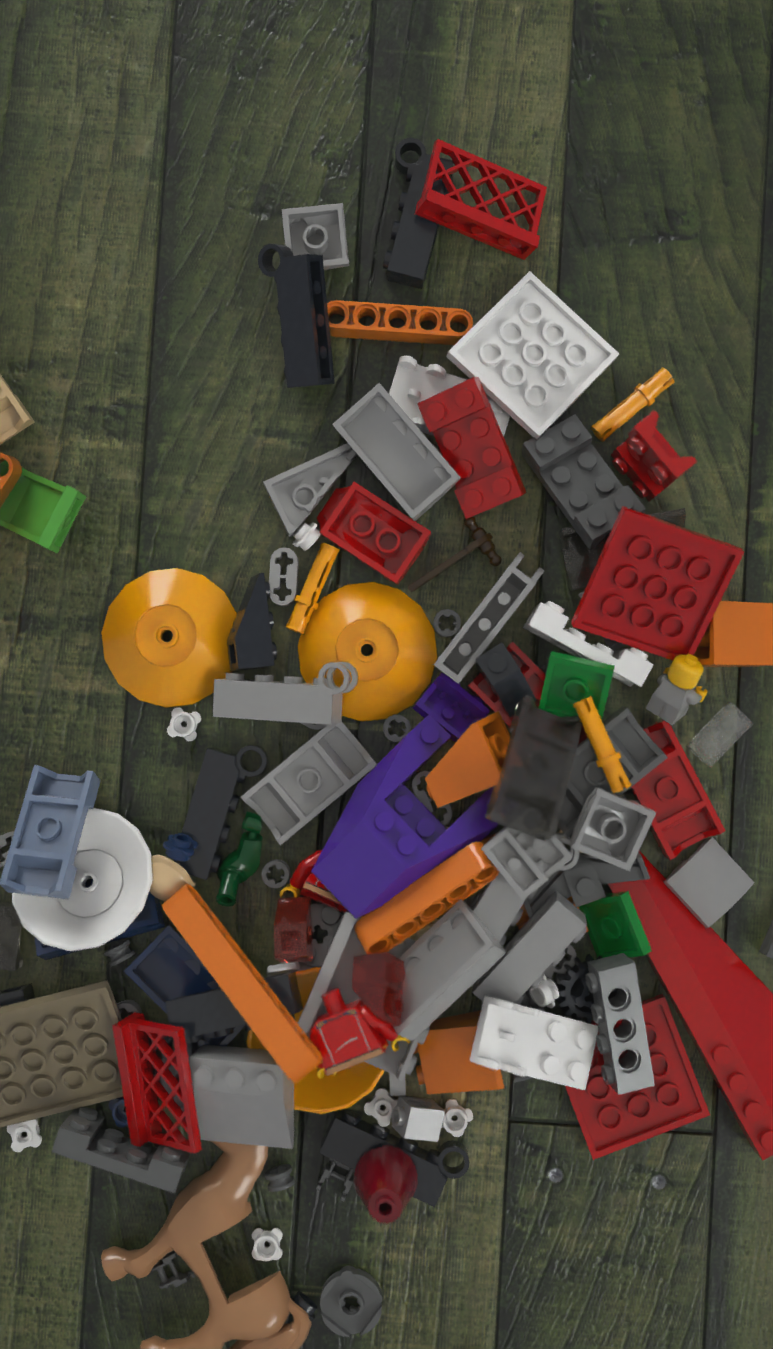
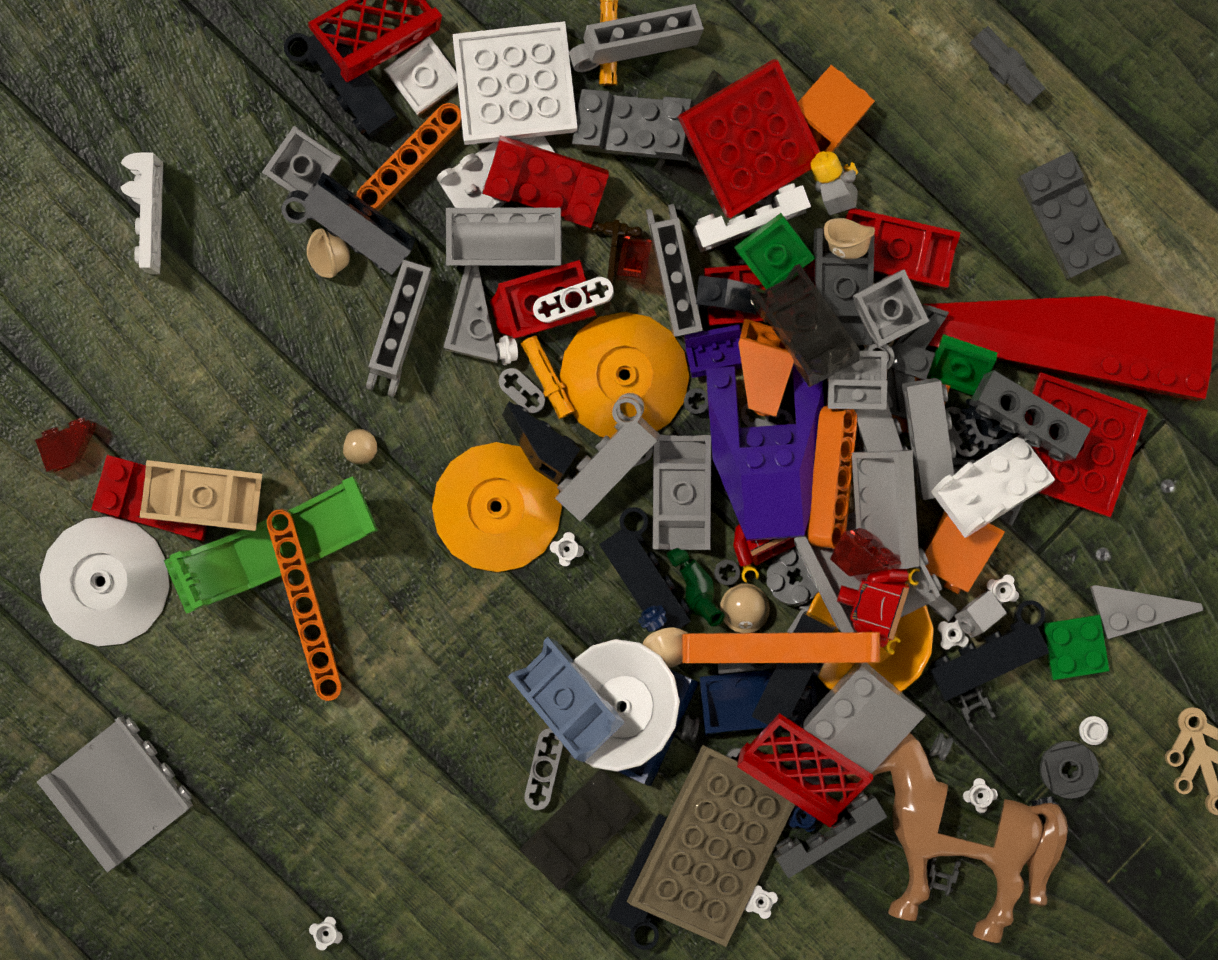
camera: 55 degrees left, 0 degrees up
clear red slope [274,896,313,963] -> none
dark red cone [354,1145,418,1224] -> none
dark grey bush [433,609,461,638] -> none
white plate [529,975,559,1008] -> none
light orange pin [572,696,631,793] -> none
red piece [610,410,698,502] -> none
light grey slope [664,837,754,928] -> none
clear plate [686,702,754,768] -> none
none -> white hinge [121,153,163,274]
none -> tan helmet [307,228,350,278]
none -> tan piece [343,429,377,465]
none -> light grey hinge [366,260,432,397]
none -> white tile [384,36,458,116]
none -> white beam [533,277,614,323]
none -> light grey hinge [569,4,704,72]
none -> clear red slope [617,236,652,284]
none -> tan helmet [720,583,770,633]
none -> tan helmet [824,218,875,259]
none -> green plate [1042,615,1110,680]
none -> white plate [1079,716,1108,745]
none -> light grey wing [1090,585,1203,639]

